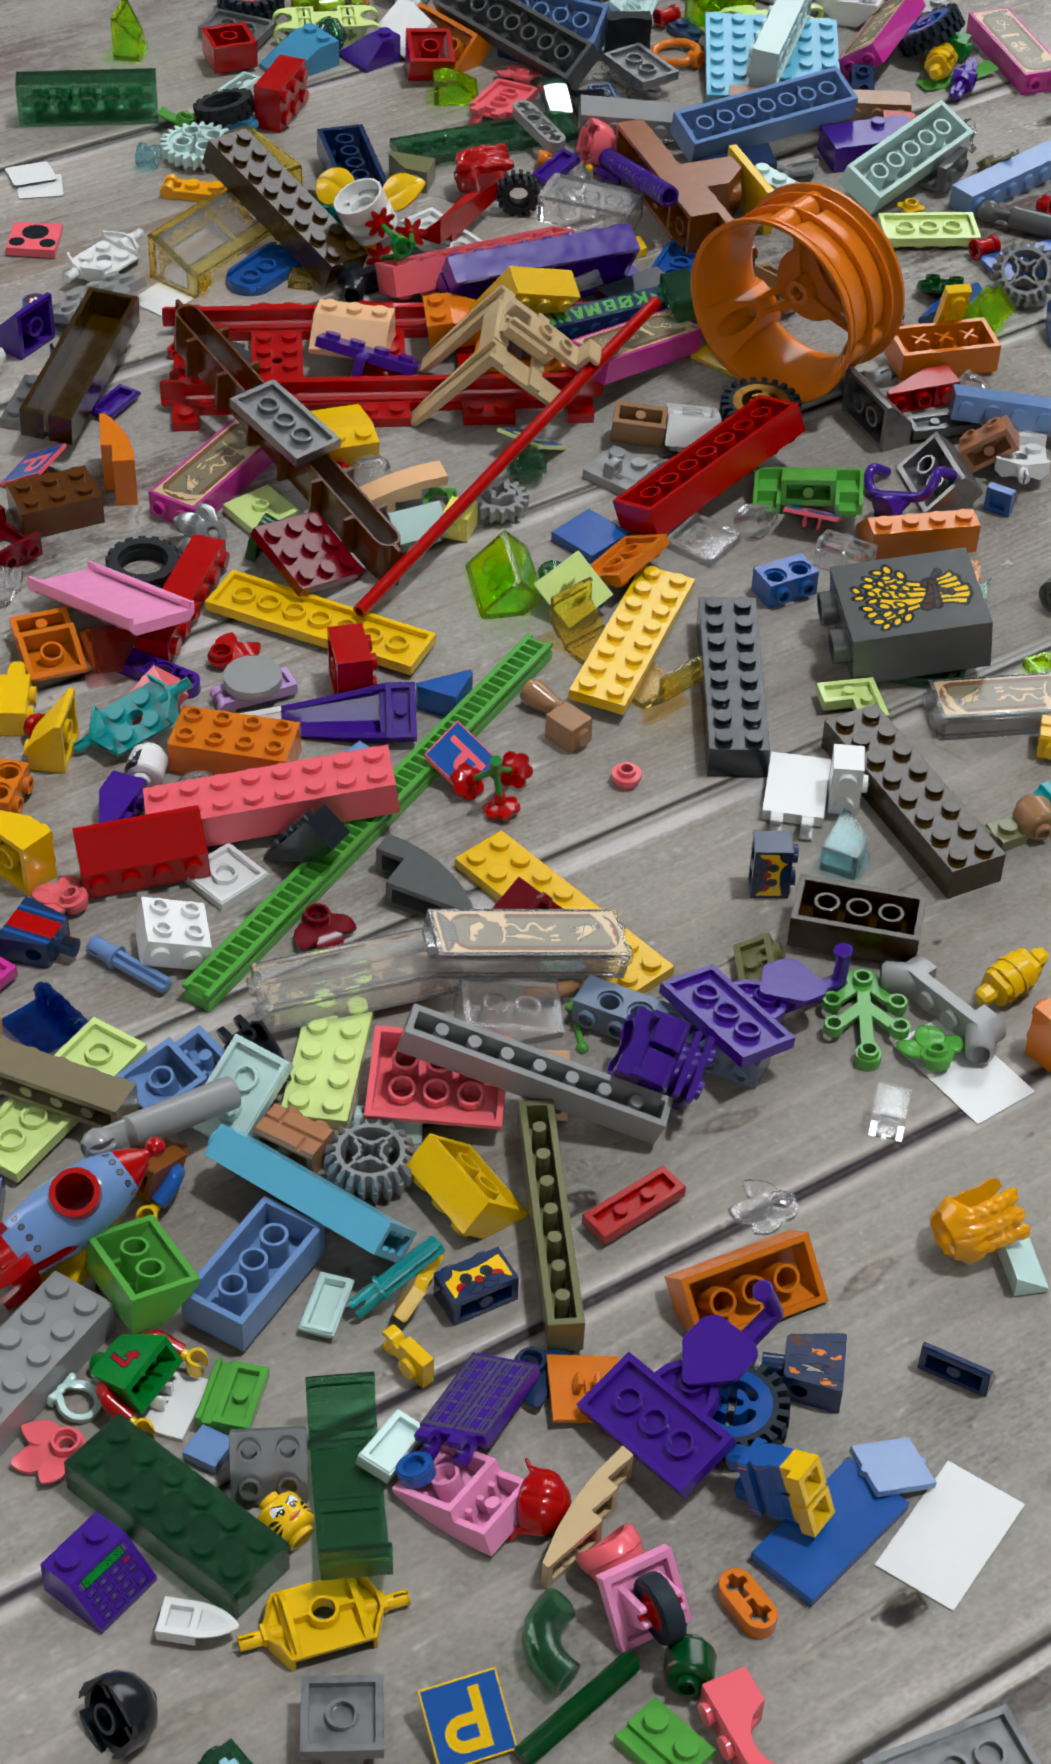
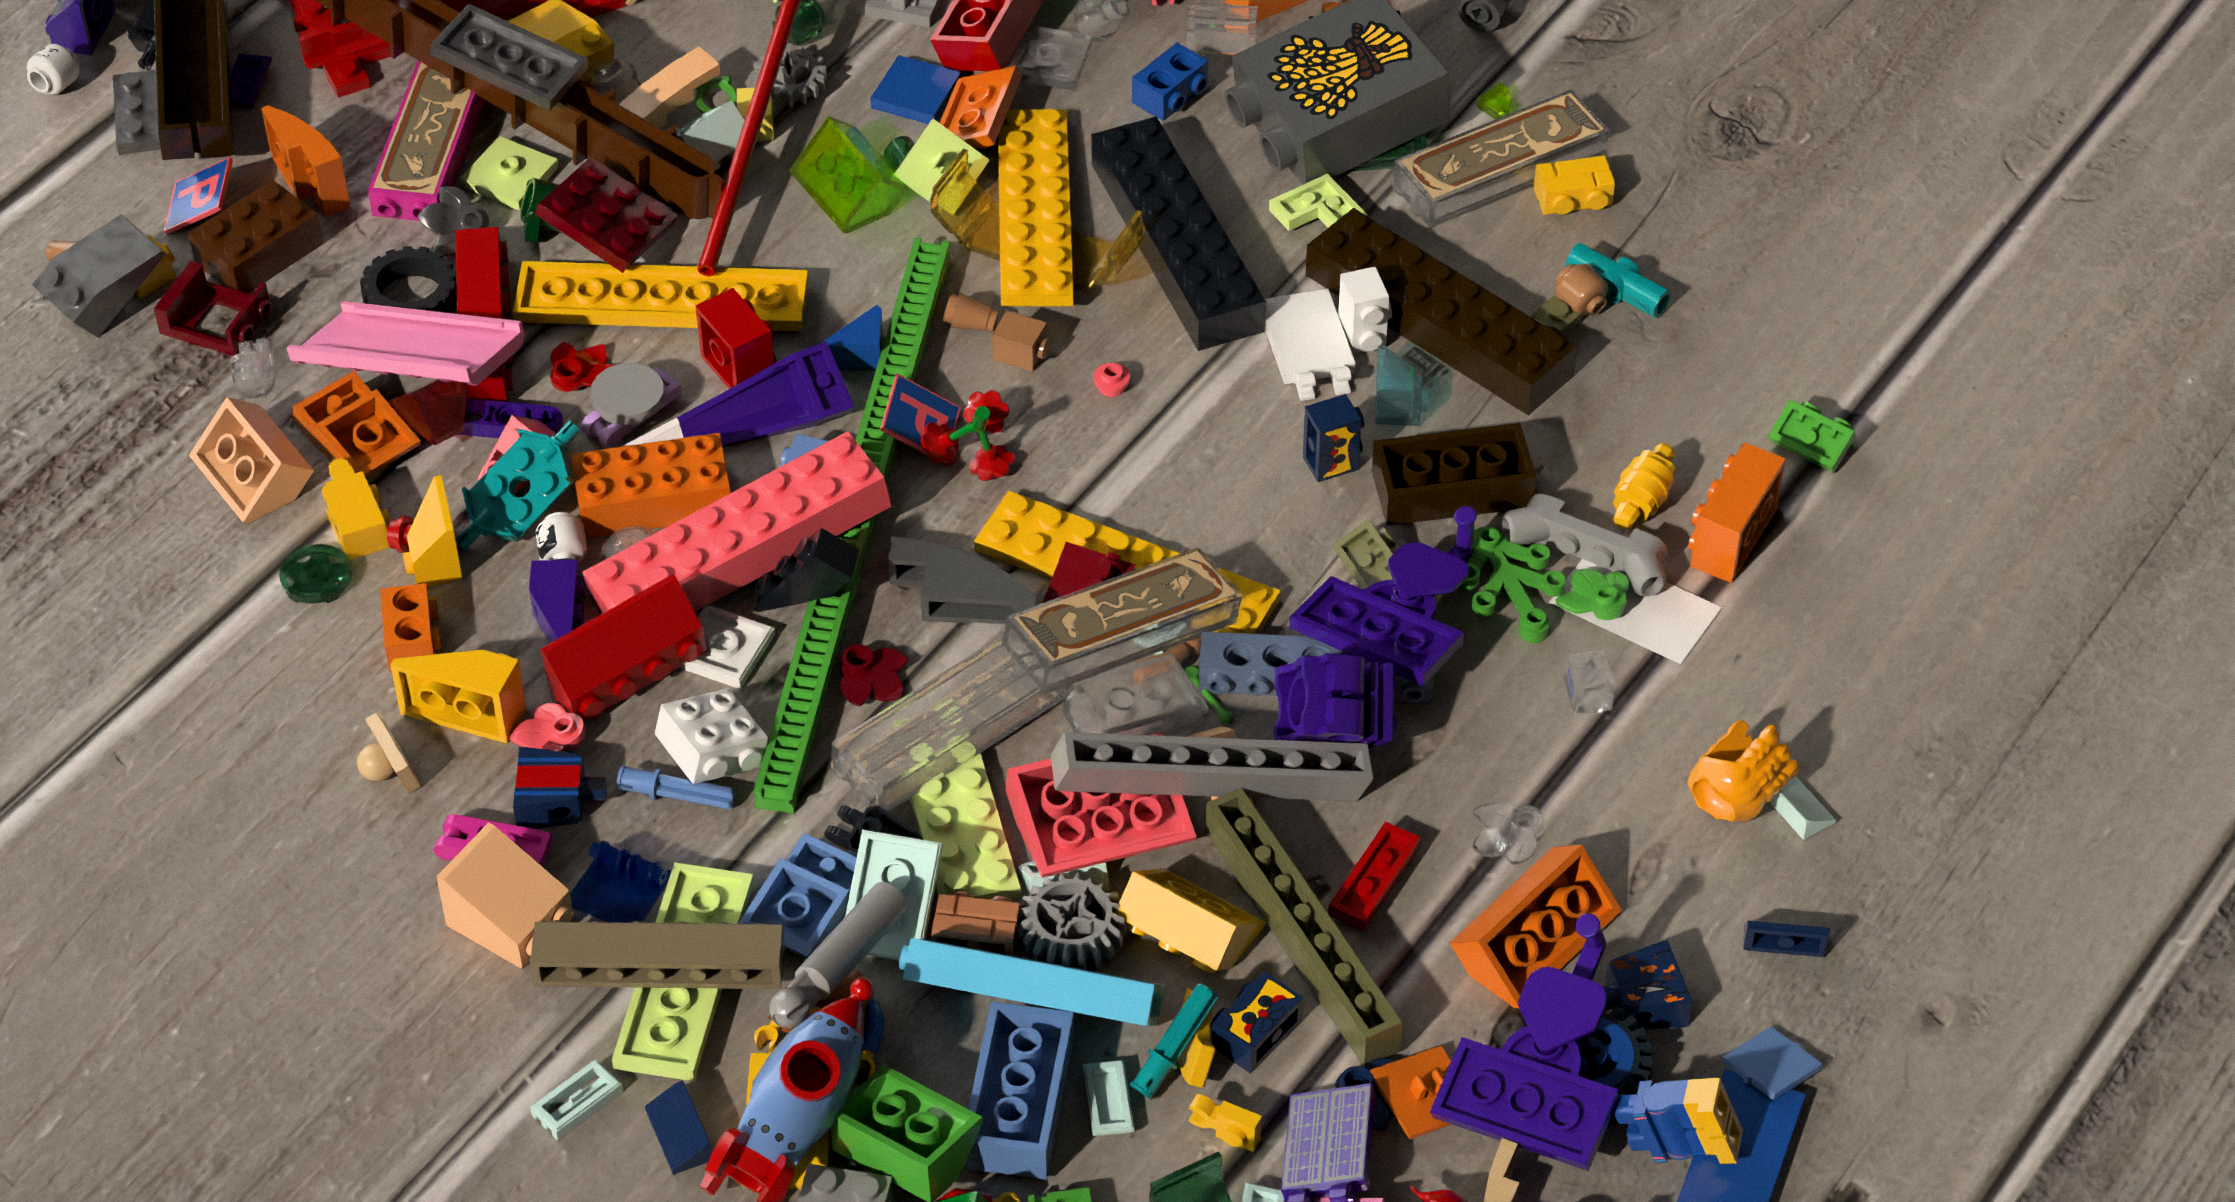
camera: 20 degrees left, 5 degrees up
white sticker [875,1461,1025,1611] -> none

